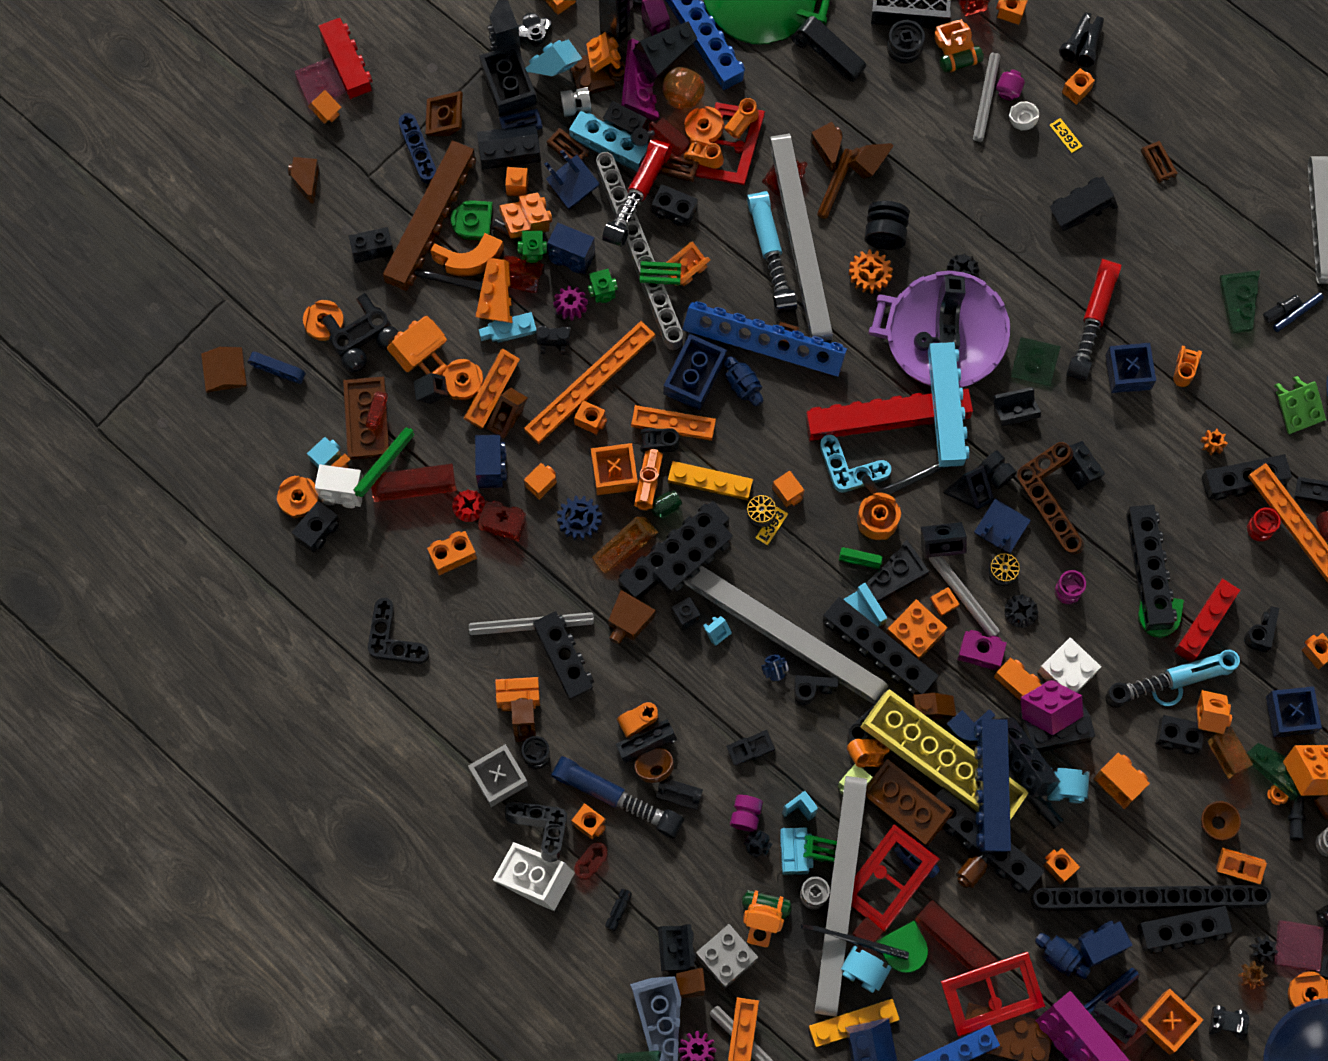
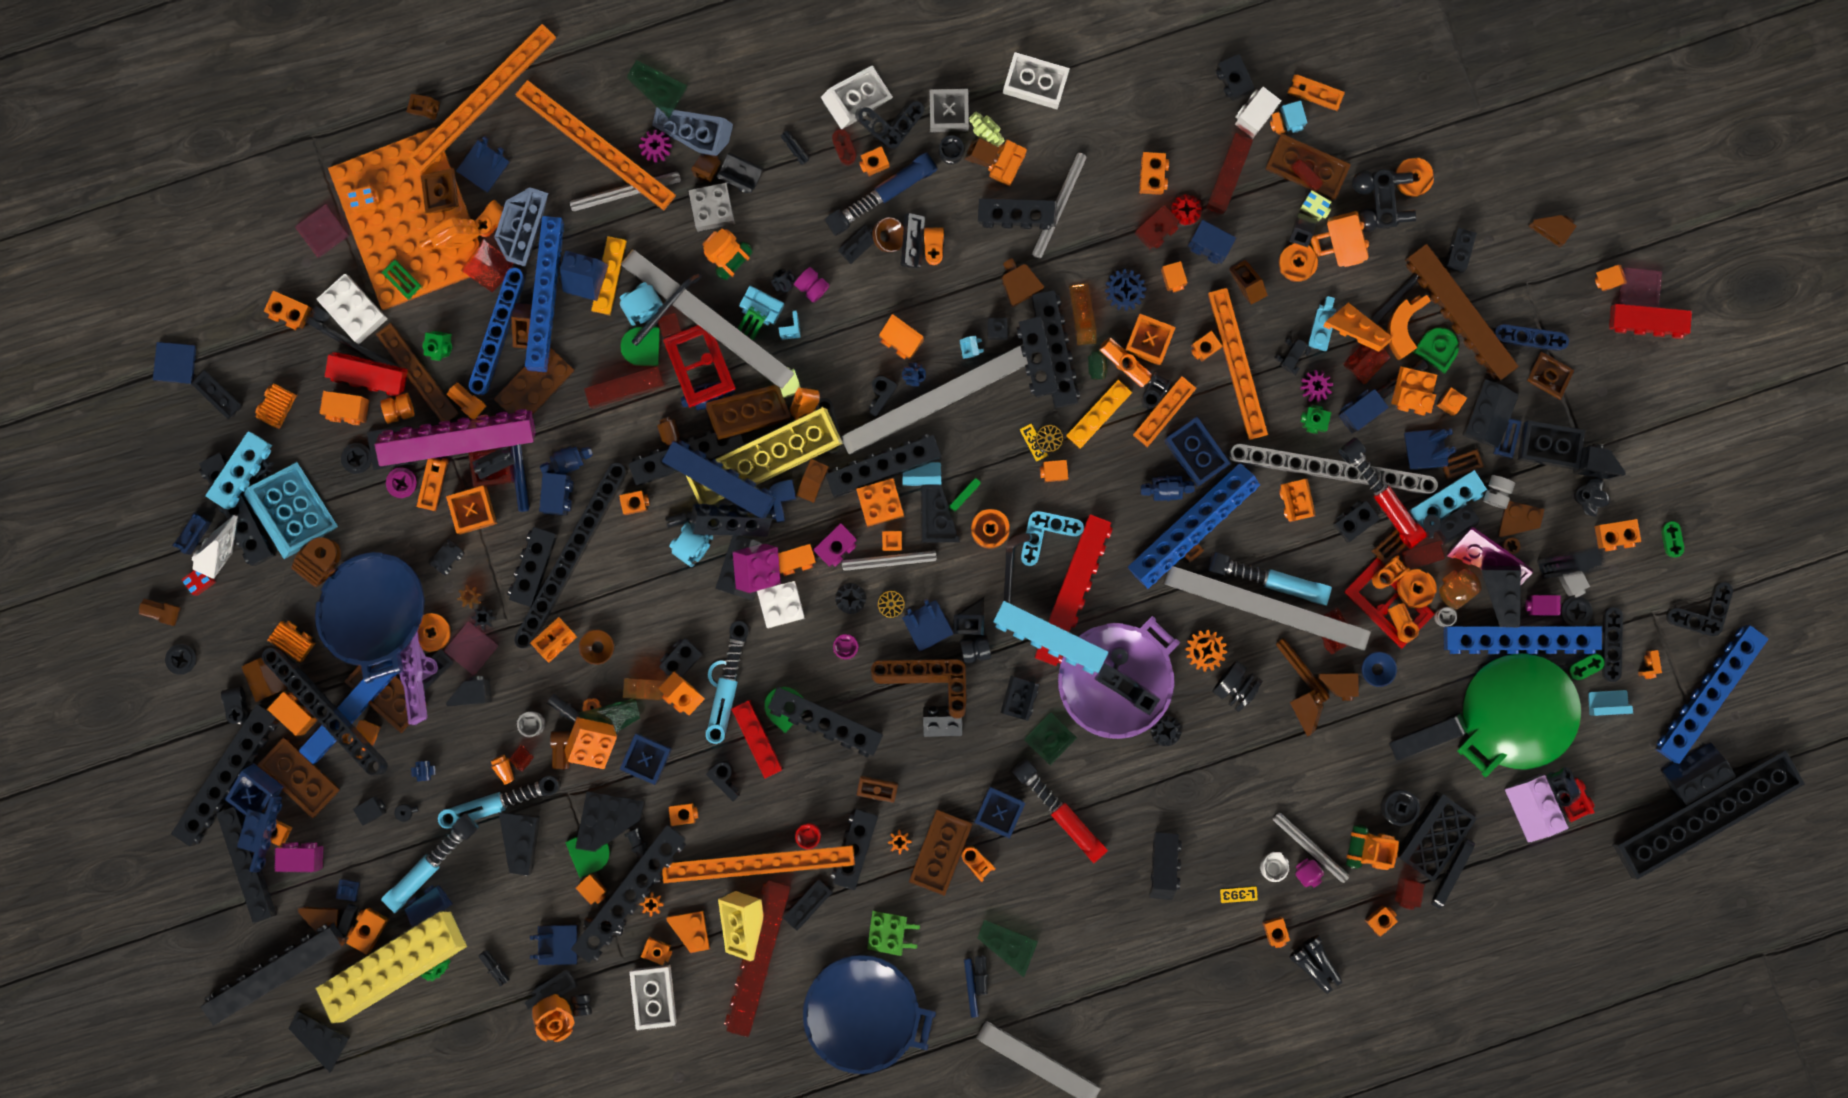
camera: 120 degrees right, 15 degrees up
reddish brown slope [201,347,247,393] -> none
dark blue beam [247,352,306,384] -> none
orange plate [277,476,319,518] -> none
green axle [353,427,414,497] -> none
black beam [368,598,429,664] -> none
orange plate [464,349,520,429] -> none
green brick [517,231,547,263] -> none
medium azure slope [525,39,582,76] -> none
orange bracket [586,32,621,72] -> none
green tile [640,261,681,285] -> none
black slope [726,730,776,766] -> none
light grey wheel [800,877,830,909] -> none
black brick [921,522,967,558] -> none
red door [940,951,1045,1037] -> none
orange brick [1093,753,1150,809] -> none
reddish brown tile [1141,141,1178,183] -> none
none -> reddish brown brick [856,776,898,803]
none -> orange slope [879,314,924,360]
none -> reddish brown plate [909,810,973,896]
none -> yellowish green gear [969,112,1005,147]
none -> white brick [1003,52,1070,110]
none -> orange plate [1287,75,1345,111]
none -> yellowish green brick [1299,191,1331,221]
none -> dark blue piece [1361,652,1397,687]
none -> light grey wheel [1434,607,1457,627]

